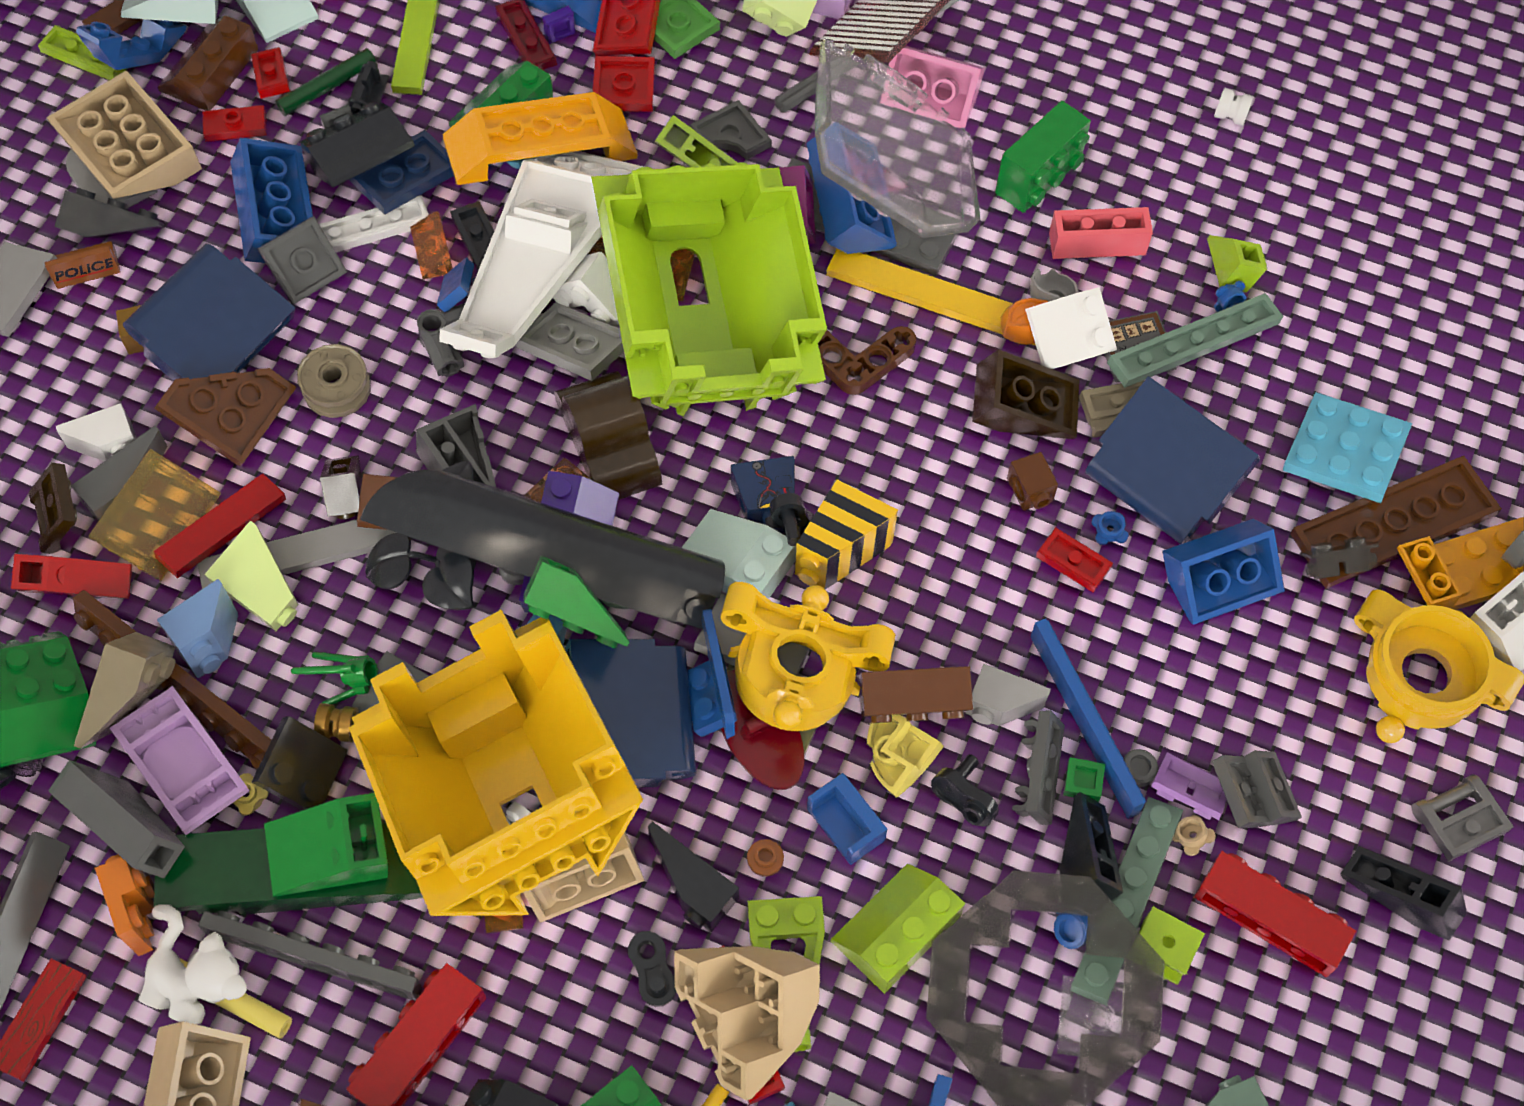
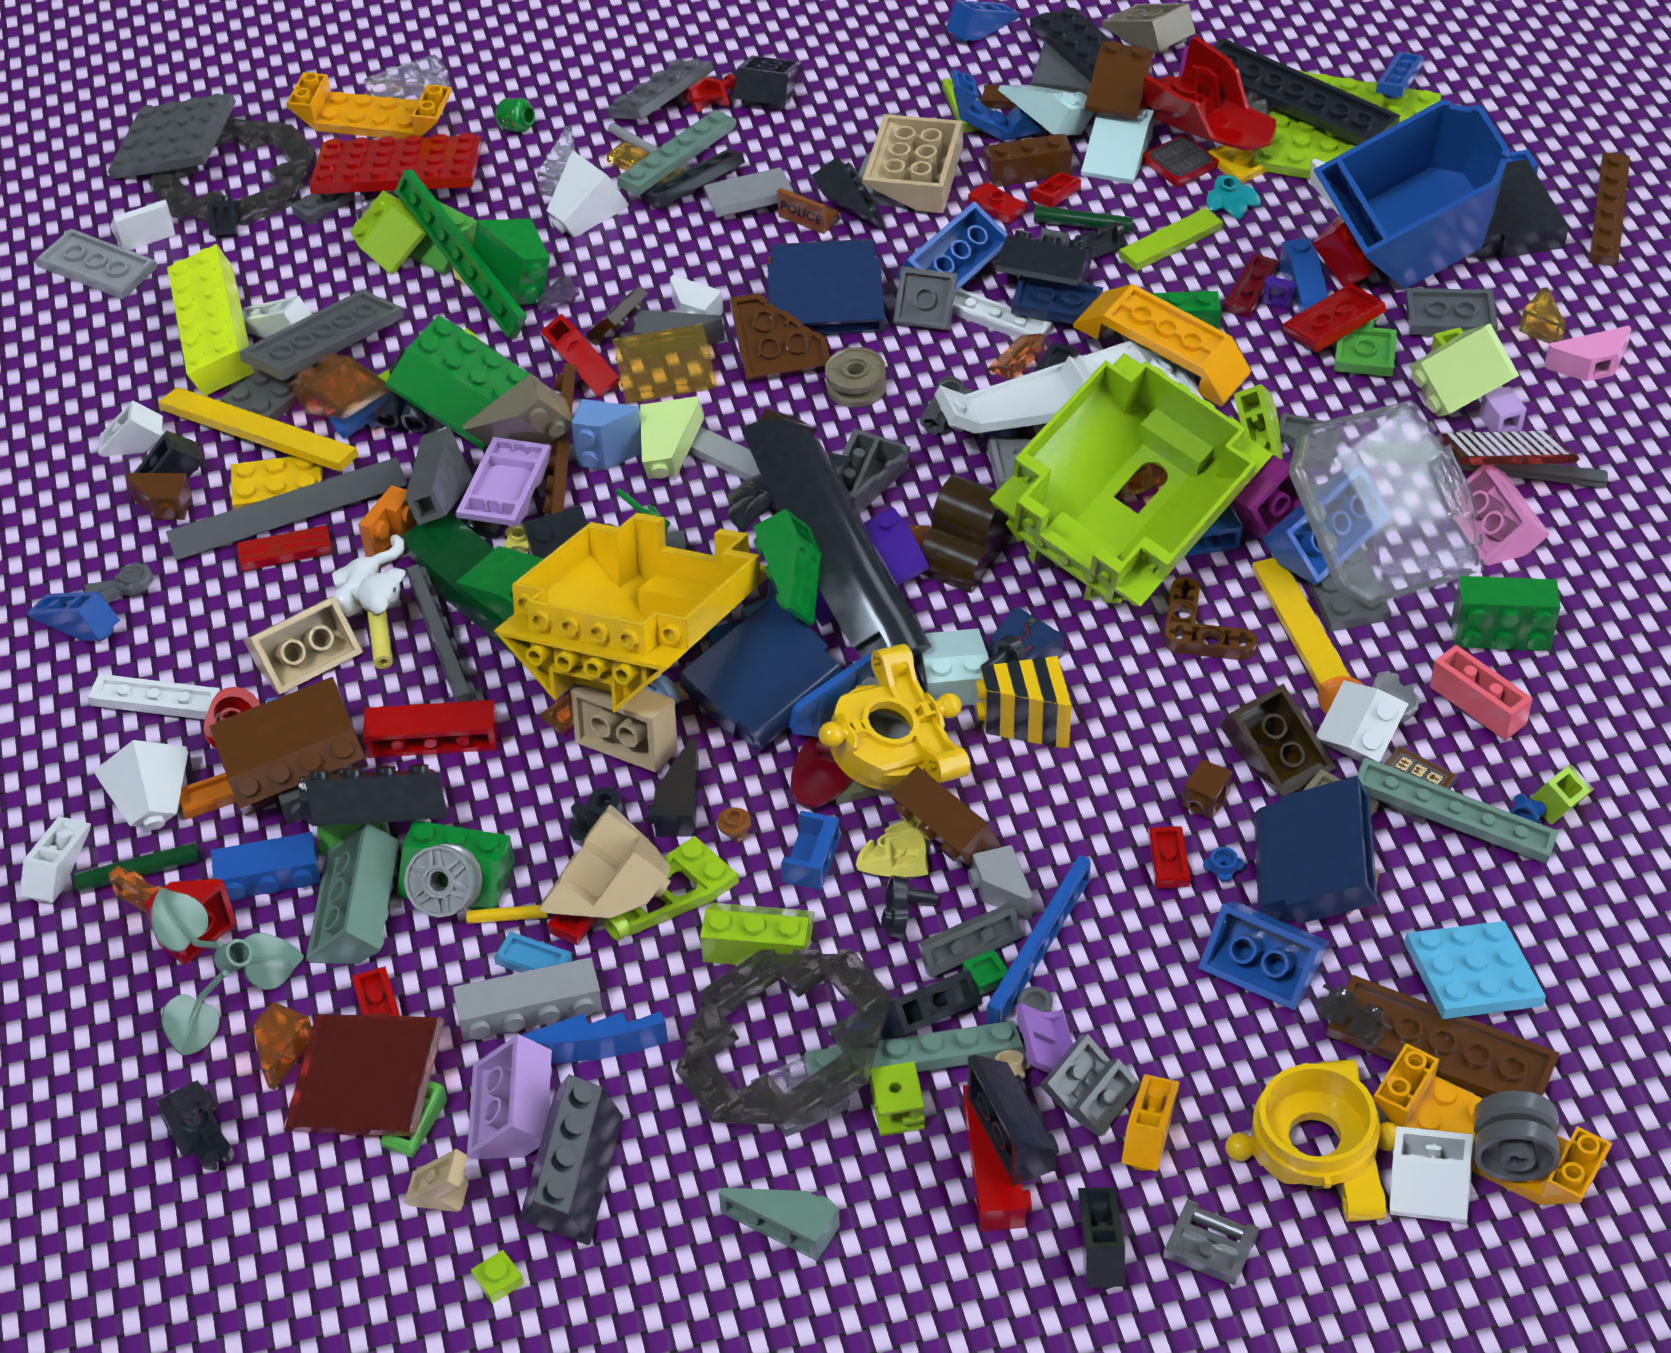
camera: 55 degrees right, 15 degrees down
red tile [153,473,286,579] -> none
blue tile [437,257,474,312] -> none
red plate [593,56,655,112] -> none
none -> black slope [967,1054,1059,1186]
none -> light orange slope [1121,1074,1180,1171]

